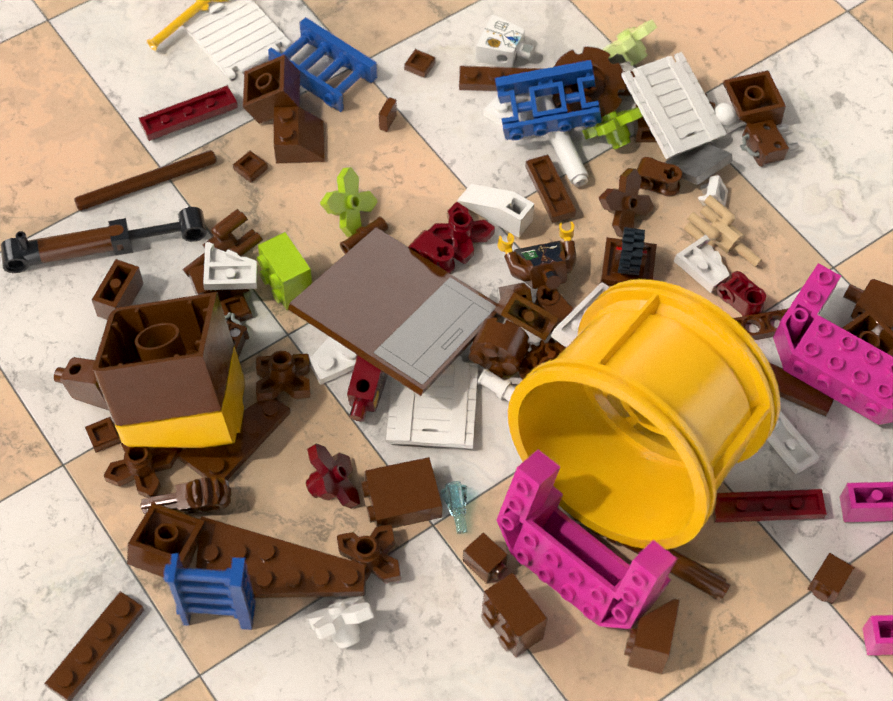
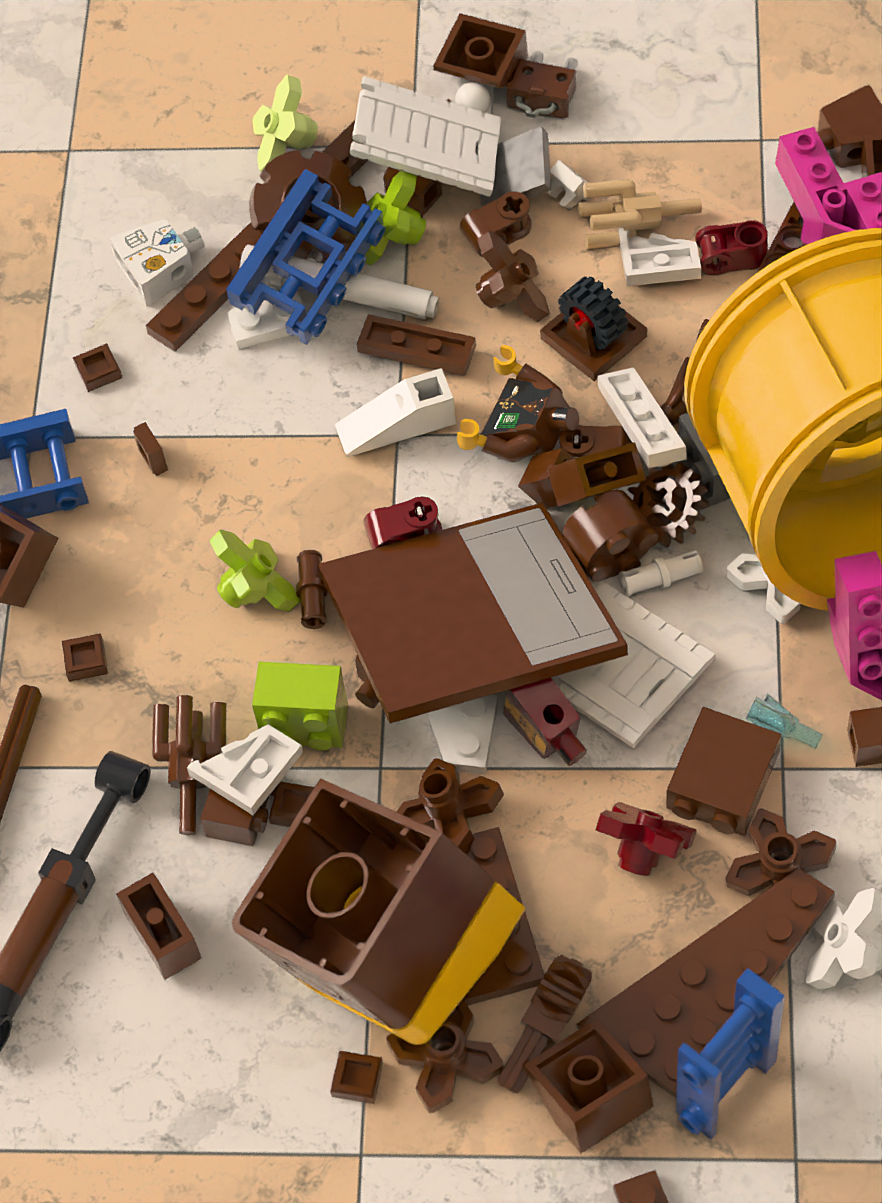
camera: 45 degrees left, 0 degrees up
reddish brown torso [54,357,109,411] -> none
reddish brown slope [274,106,325,164] -> none
dark red plant [428,202,495,264] -> none

